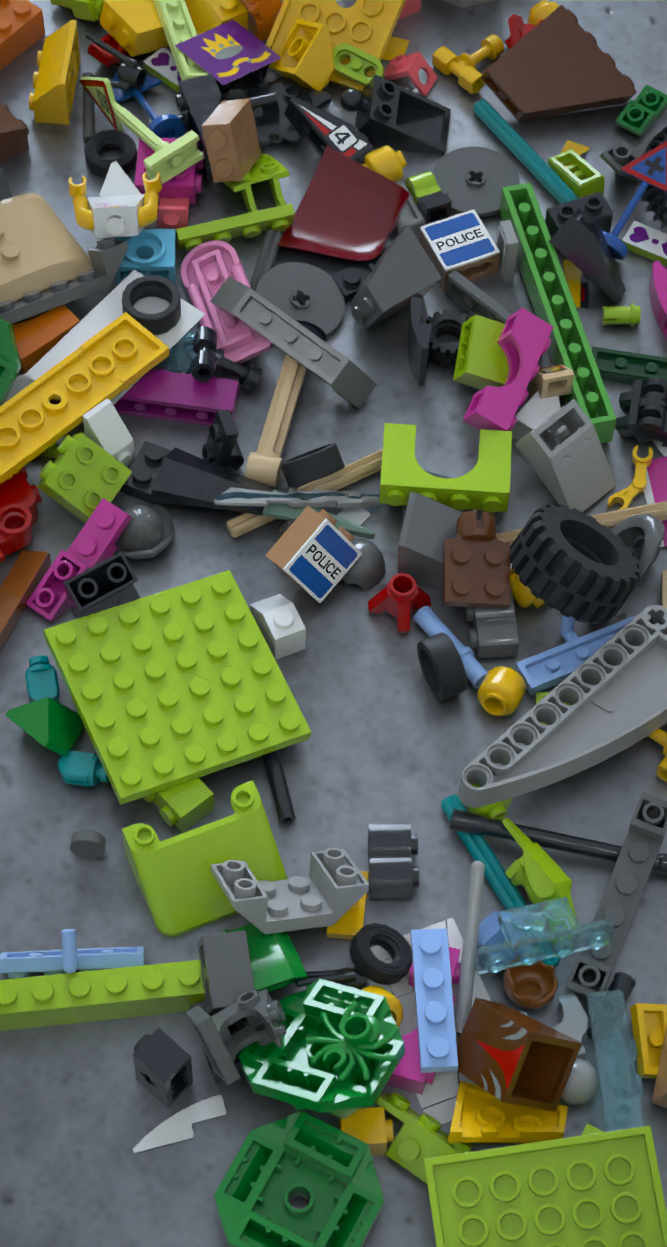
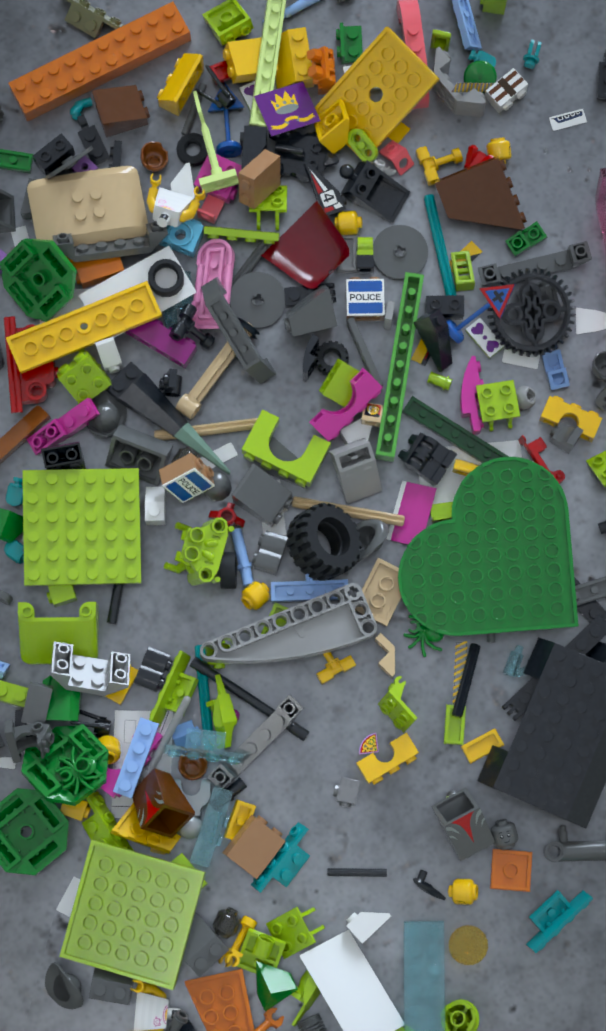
camera: 25 degrees right, 20 degrees up
light grey sword [214,487,381,508] -> none
black tyre [280,443,344,488] -> none
black tyre [349,923,412,985] -> none
reddish brown plate [443,511,511,609] -> none
yellow piece [607,445,653,510] -> none
none -> dark grey slope [105,424,173,486]
none -> dark orange hair [140,141,168,172]
none -> lime bracket [149,650,199,727]
none -> lime piece [164,518,234,586]

